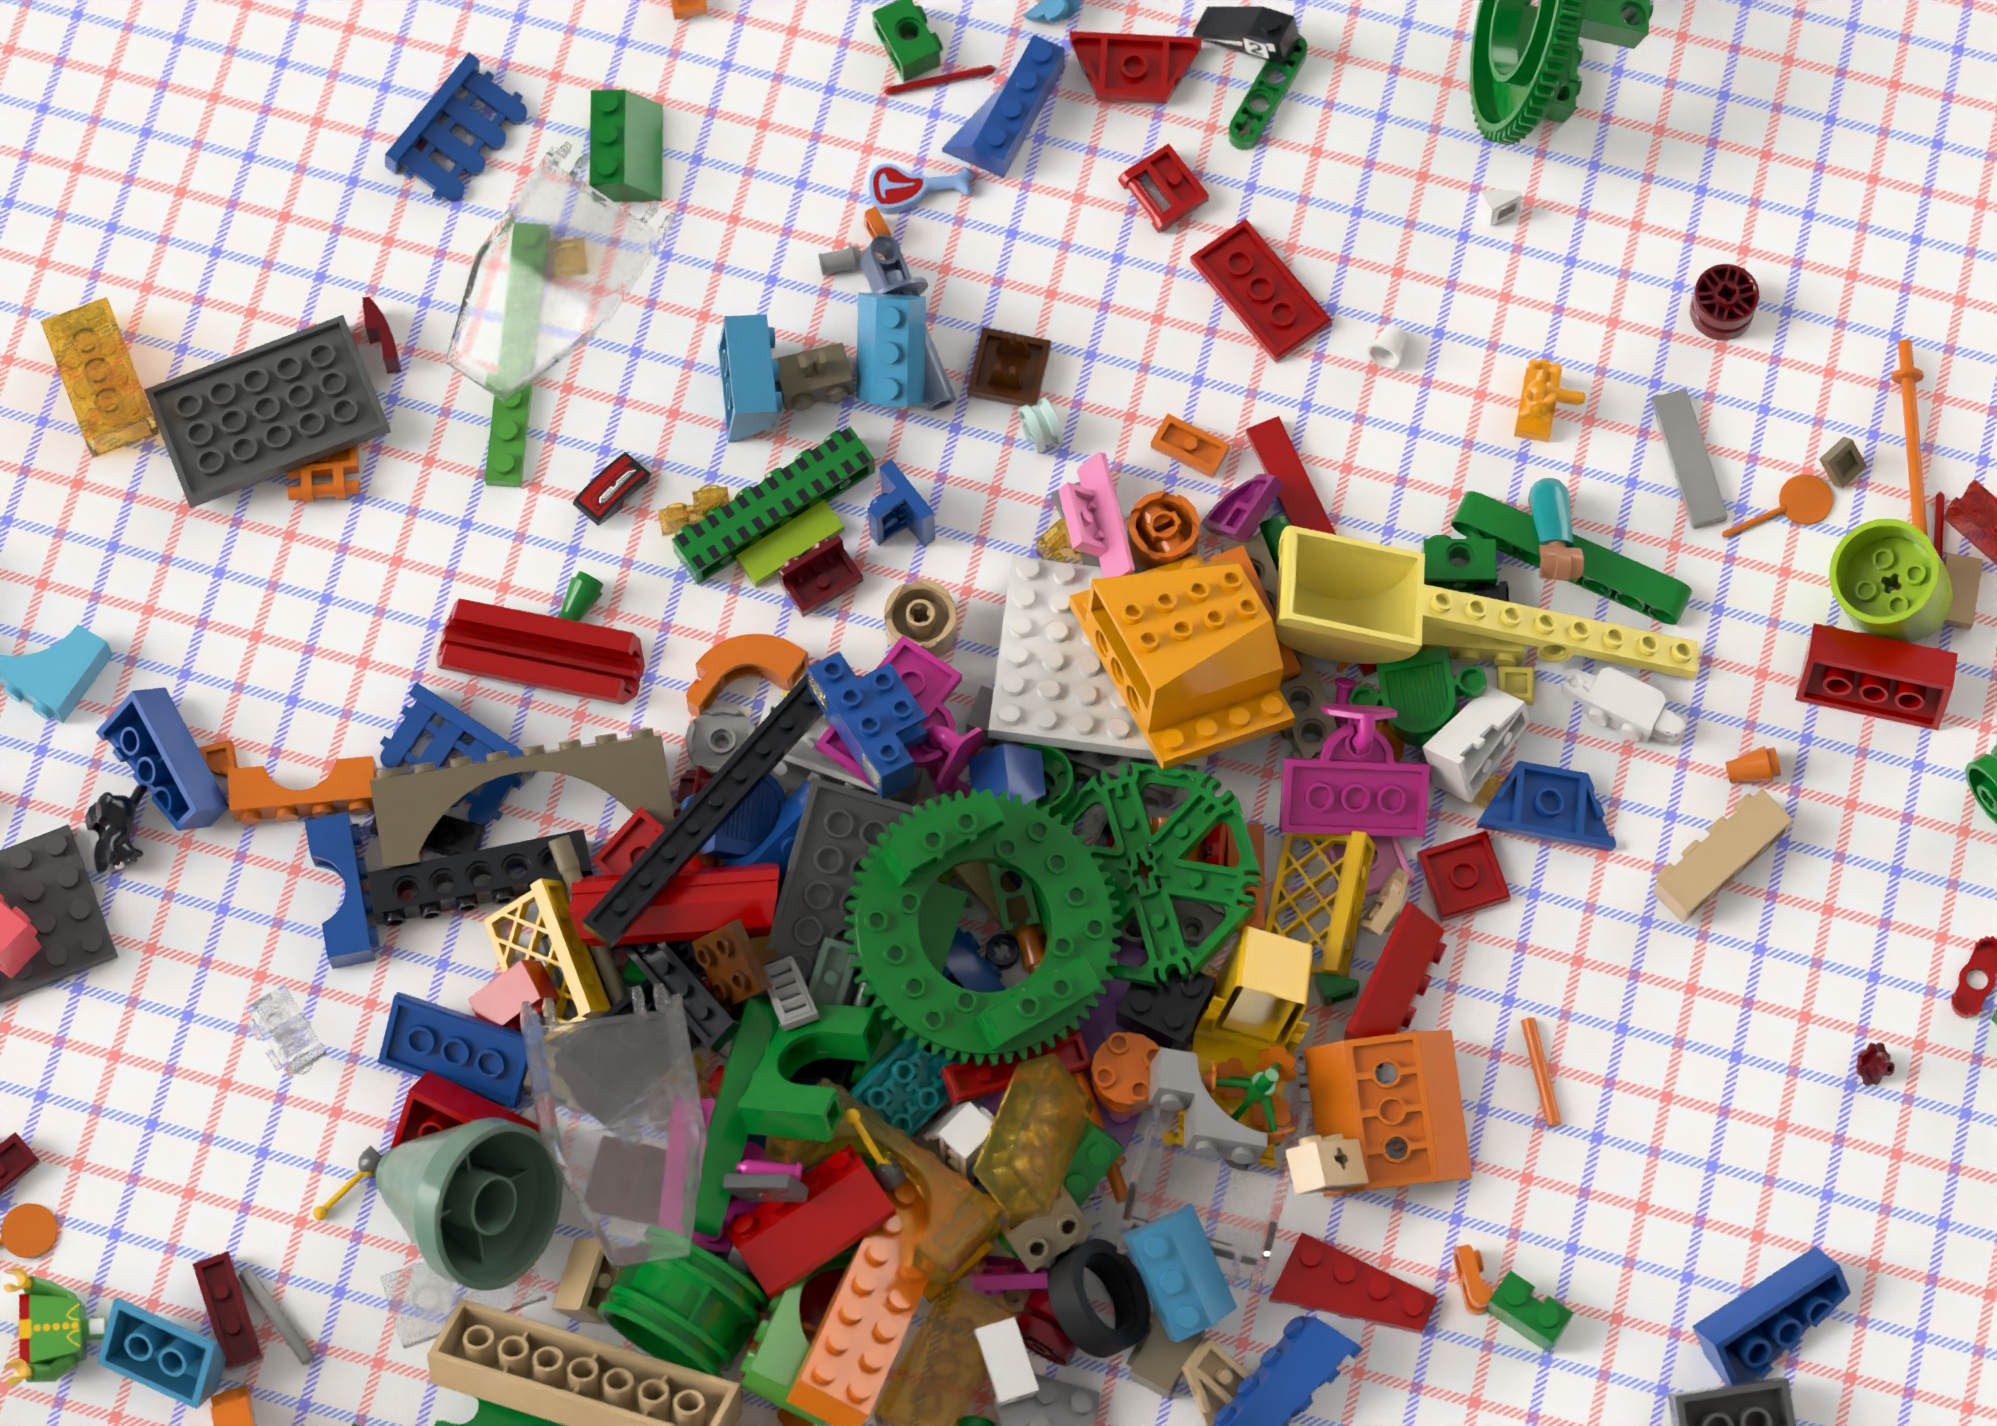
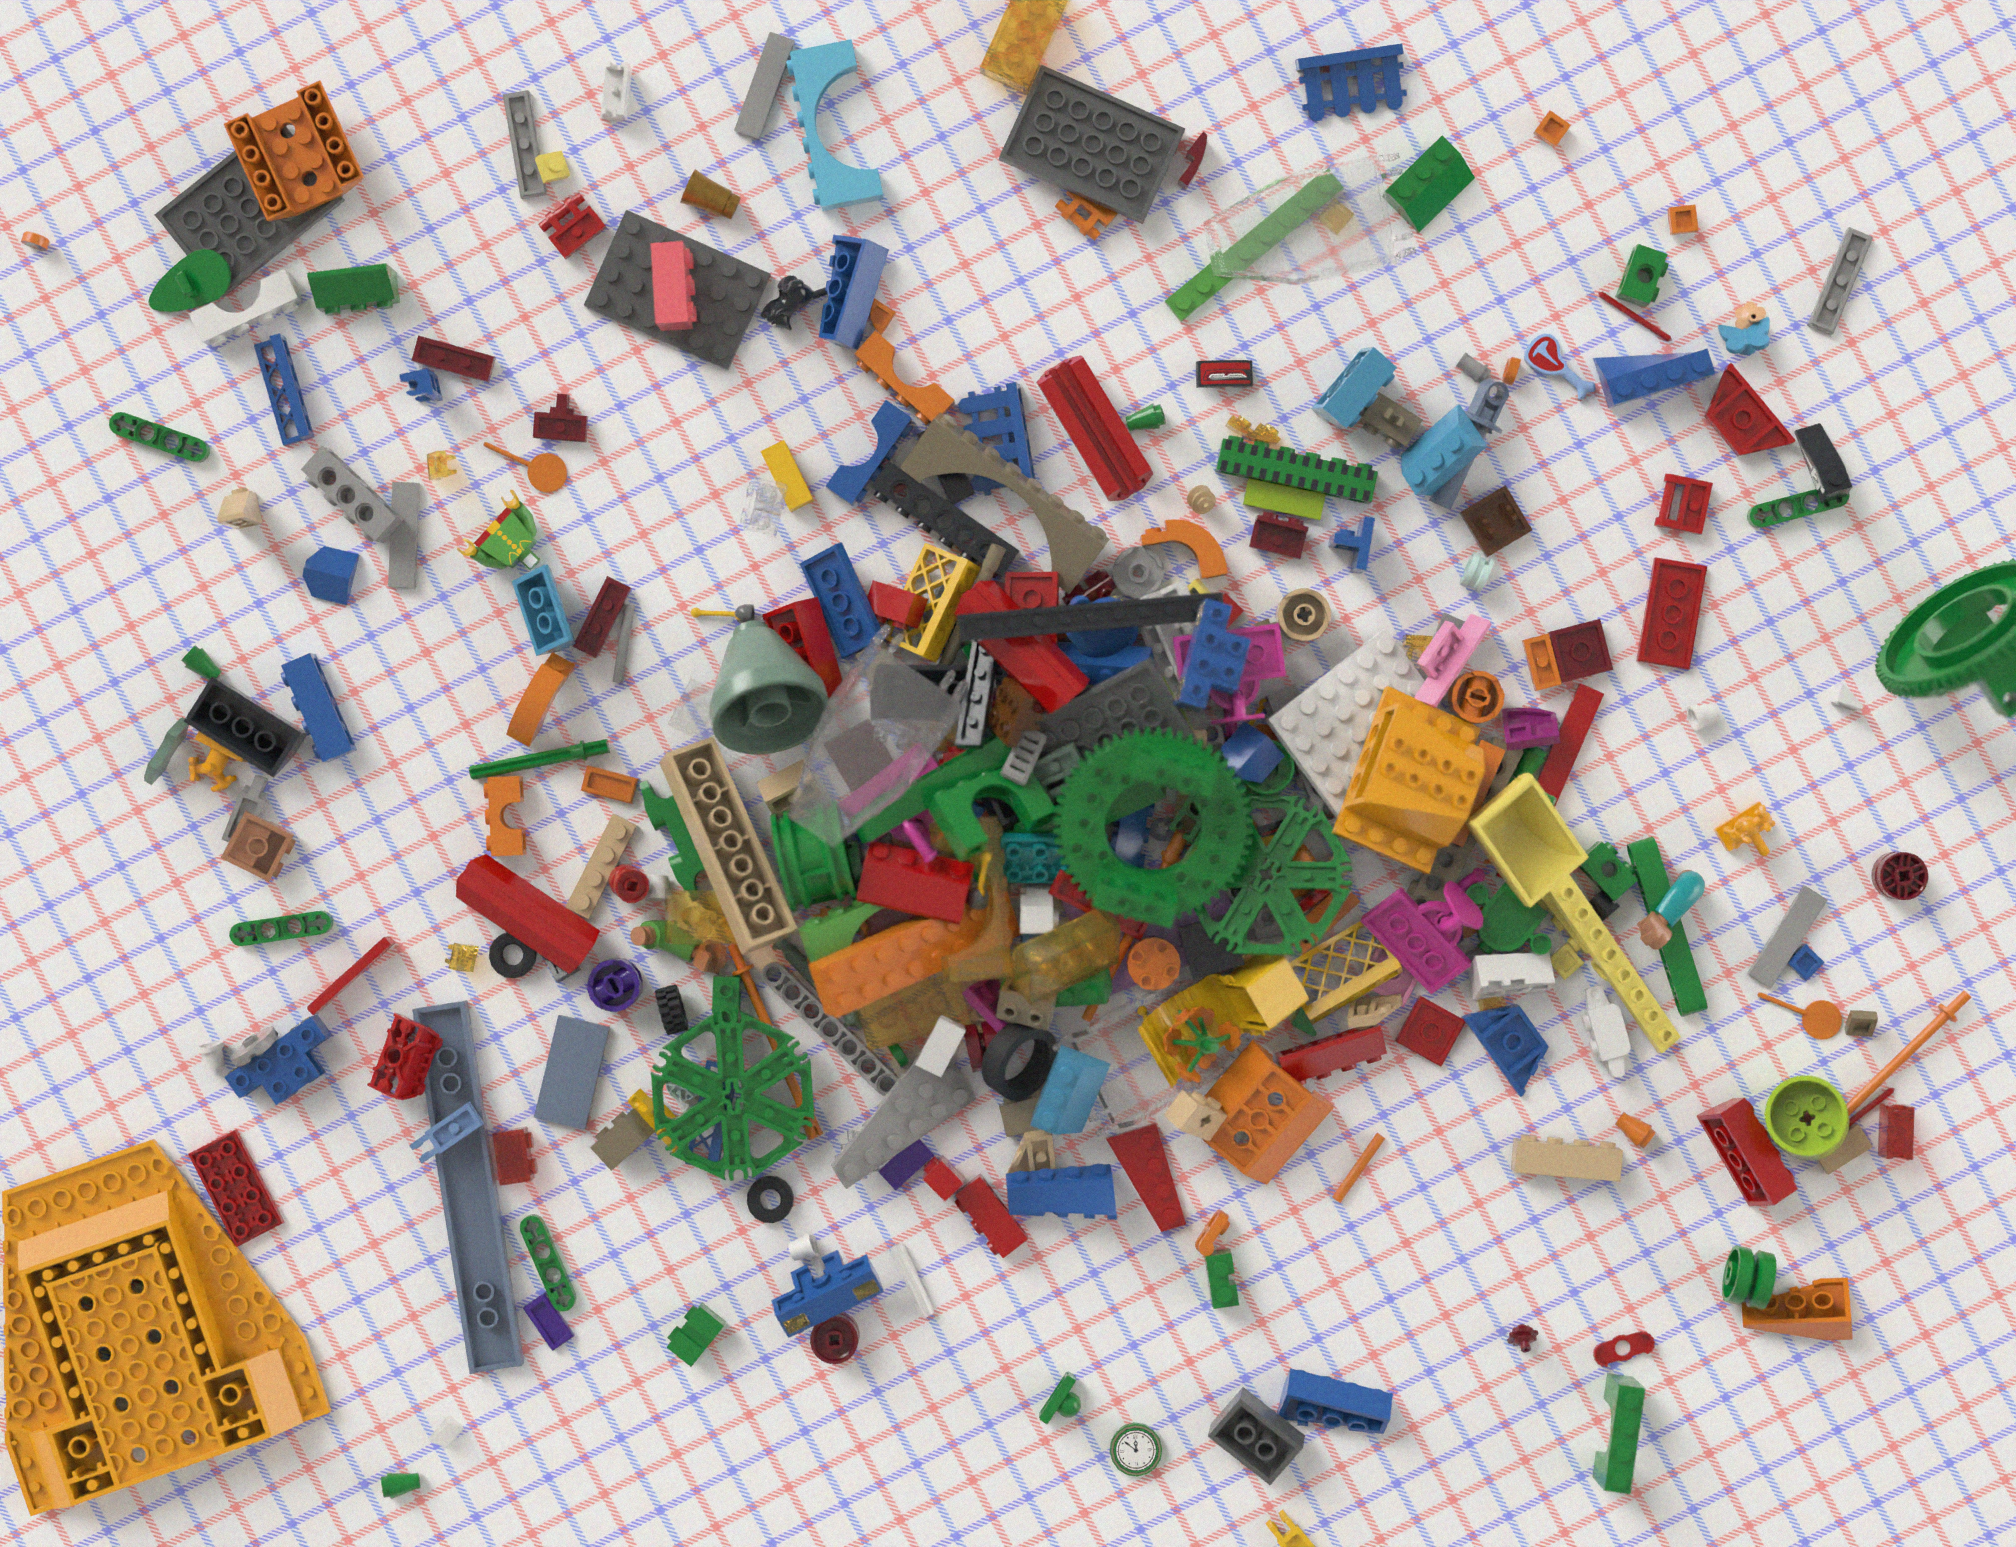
camera: 45 degrees right, 20 degrees up
dark grey tile [723,1174,809,1202] -> none
light grey arch [1148,1047,1268,1164] -> none
none -> yellow piece [760,440,814,513]
none -> tan wheel [1187,485,1216,514]
none -> dark red plate [1548,619,1613,683]
none -> blue tile [1787,944,1825,981]

